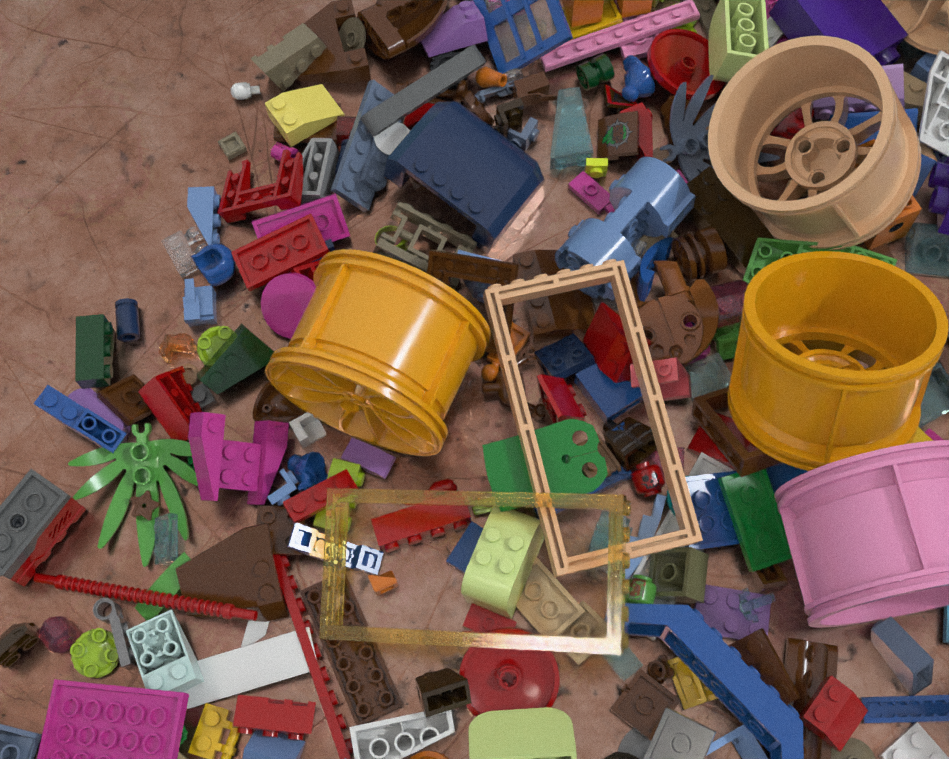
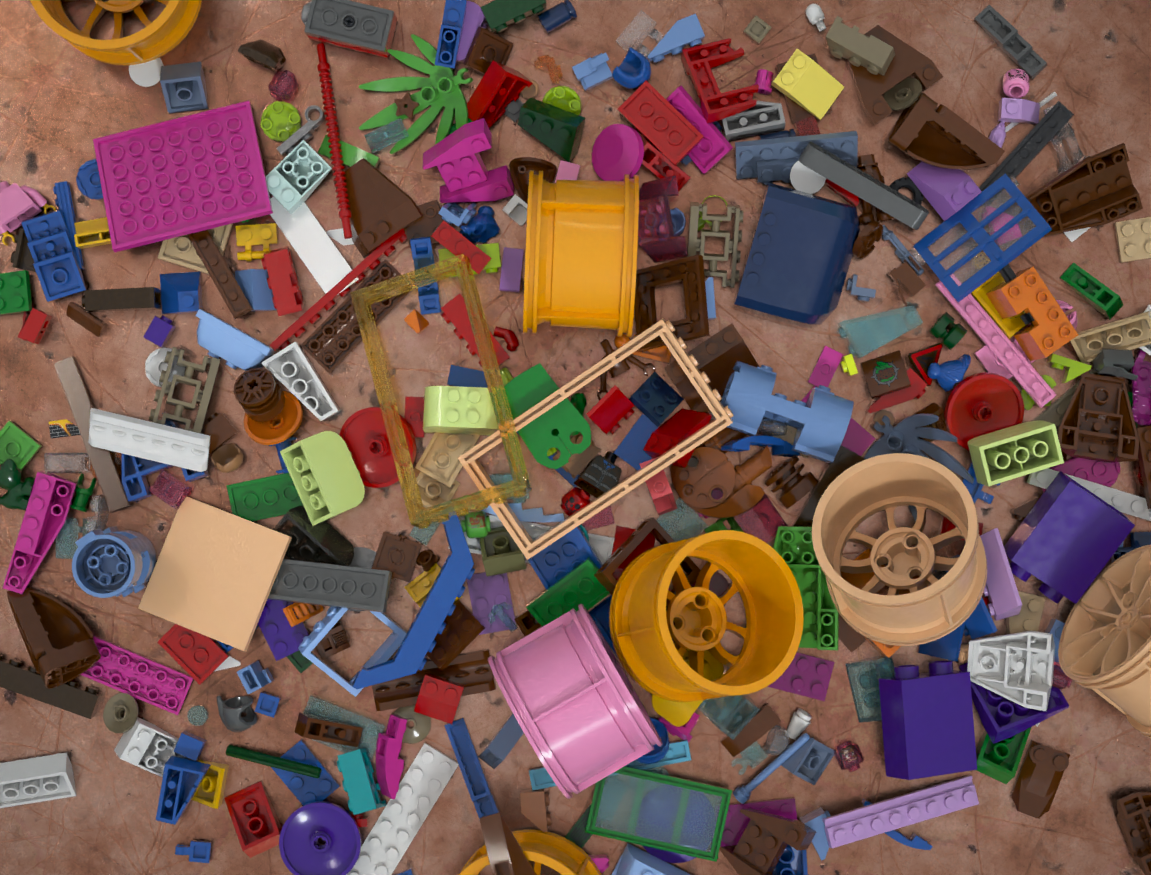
camera: 70 degrees right, 20 degrees up
dark brown torso [415,668,472,718] -> none
orange cone [475,67,507,88] -> none
dark brown bracket [493,98,524,138] -> none

